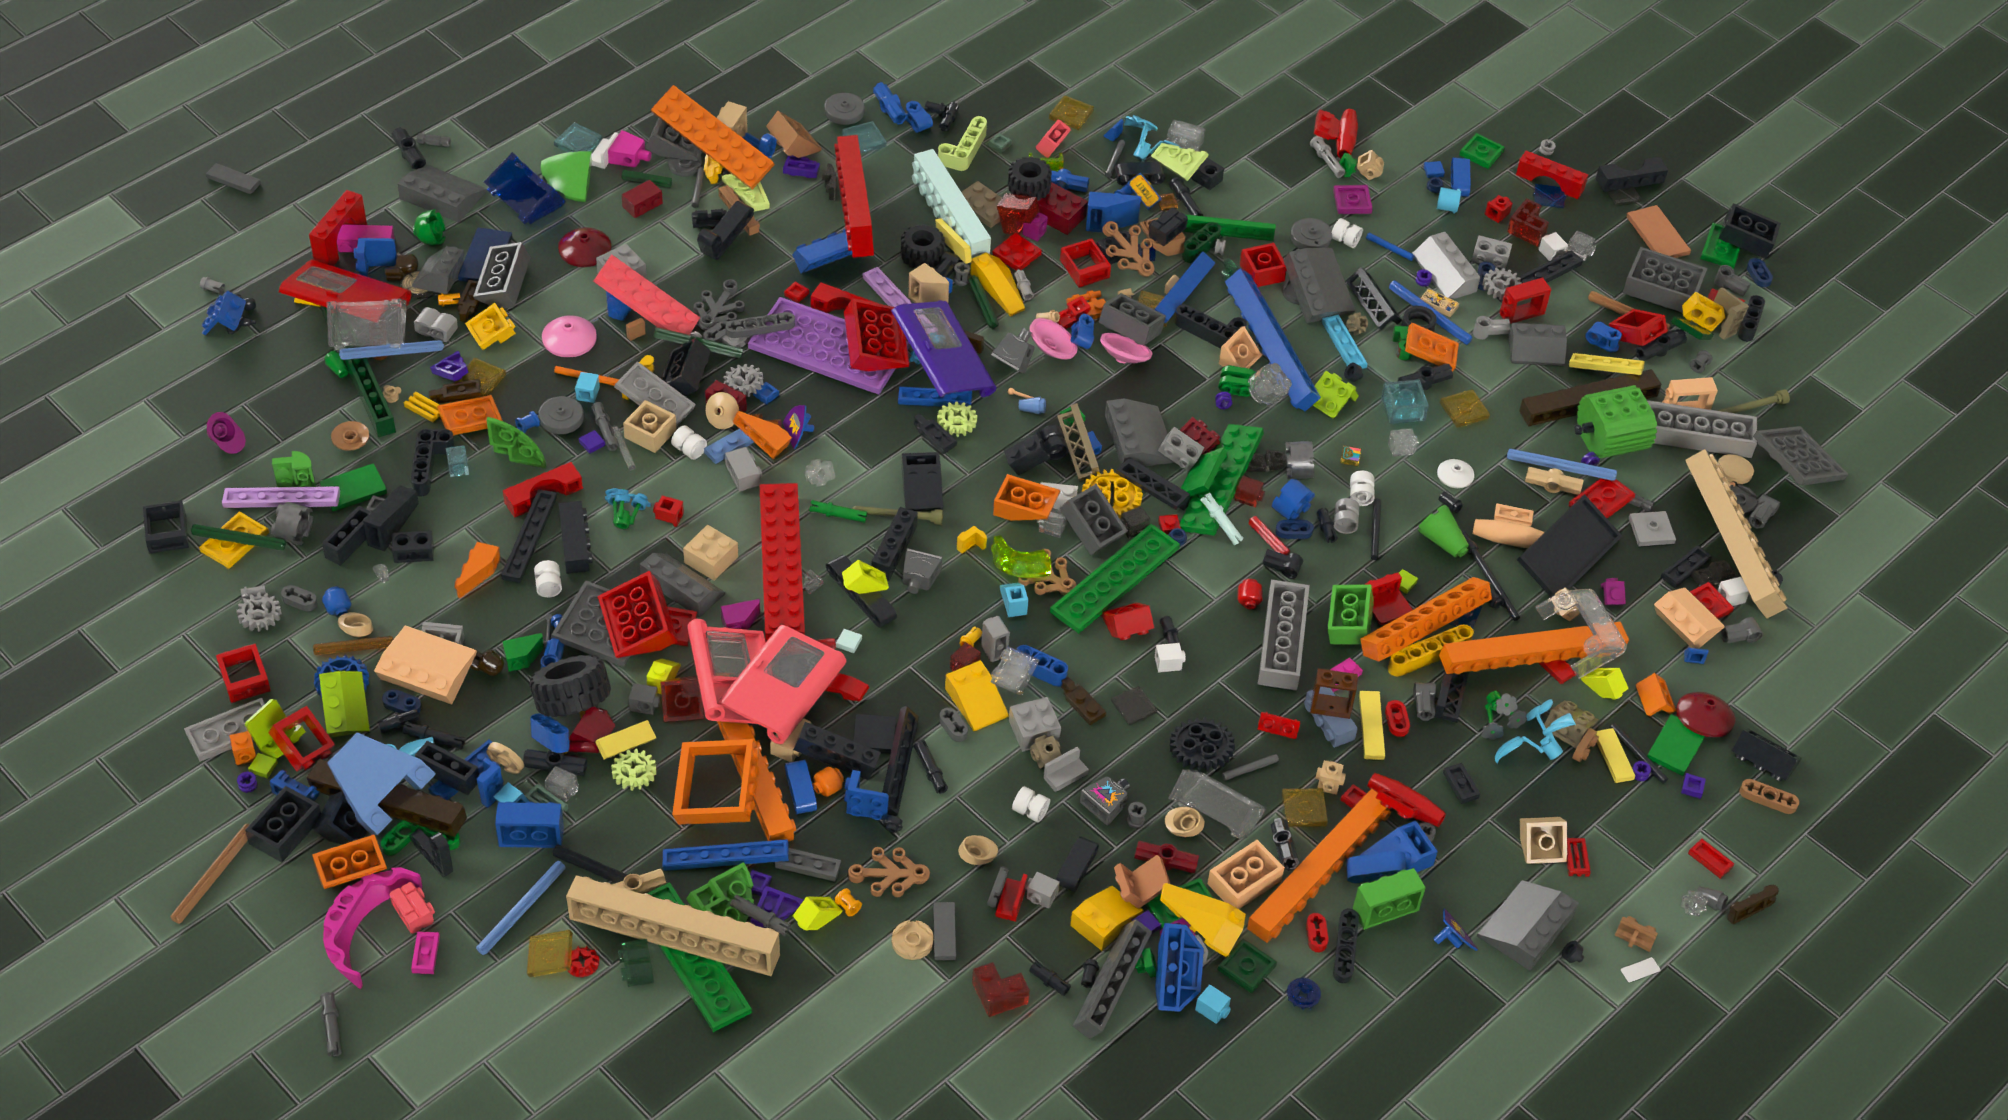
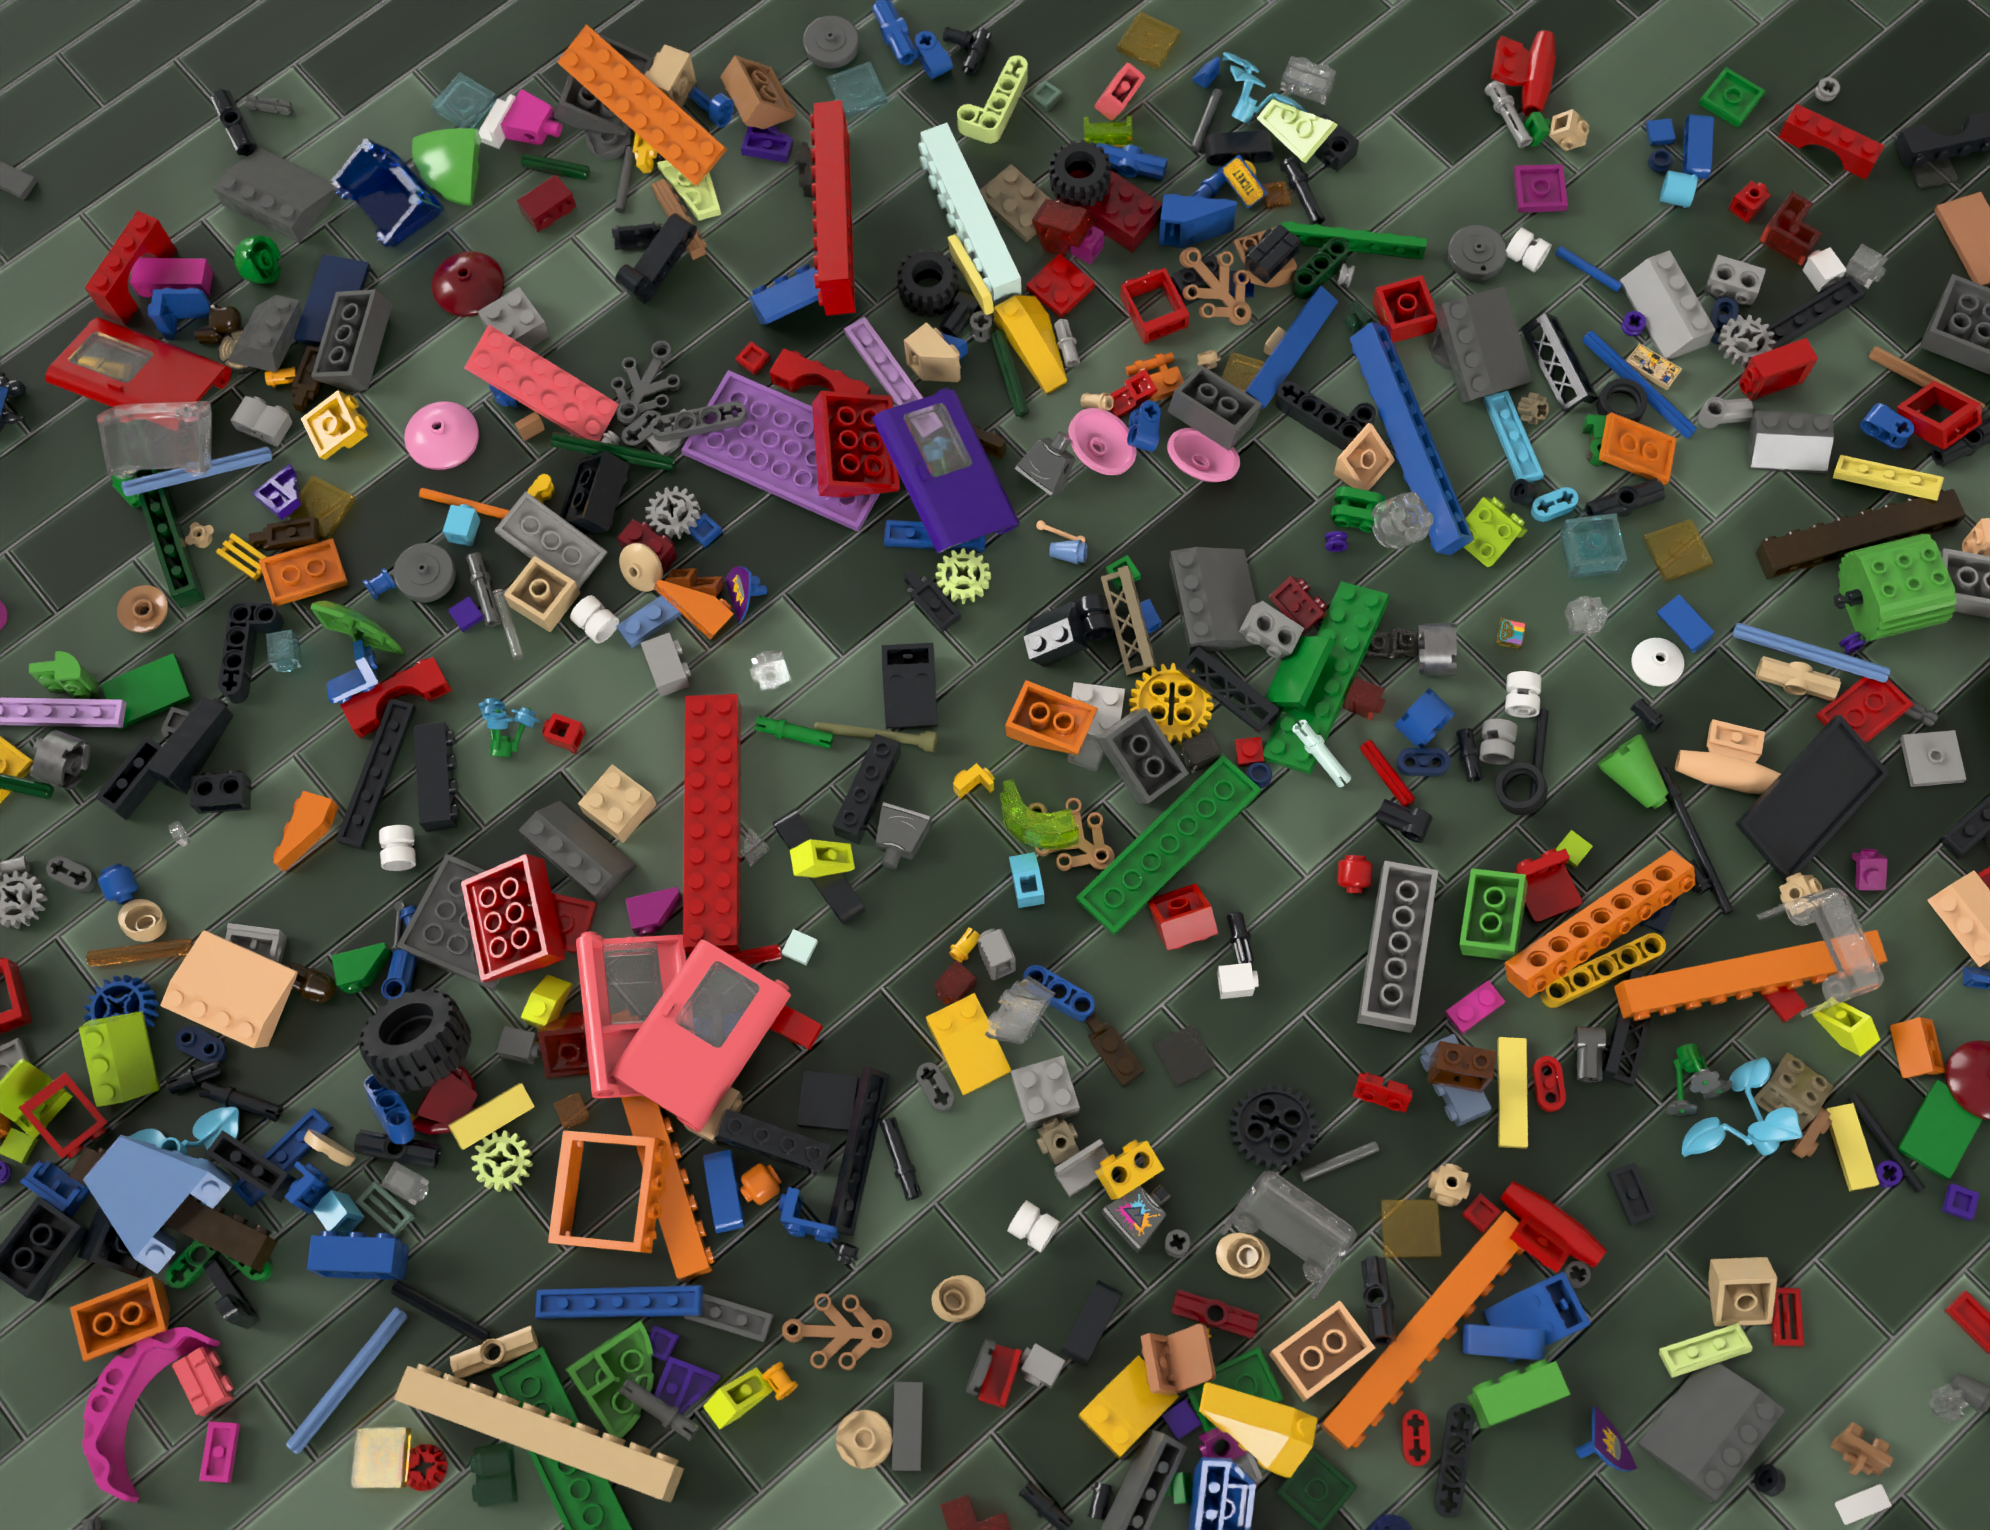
camera: 10 degrees right, 20 degrees up
clear blue piece [1533,184,1566,208] -> none
none -> blue bracket [327,639,379,704]
none -> clear orange tile [553,1092,590,1130]
none -> yellow brick [1094,1140,1164,1200]
none -> black tyre [1495,762,1548,815]
none -> medium azure beam [1530,487,1579,522]
none -> blue hinge [1657,594,1714,653]
none -> yellowish green tile [1659,1323,1752,1378]

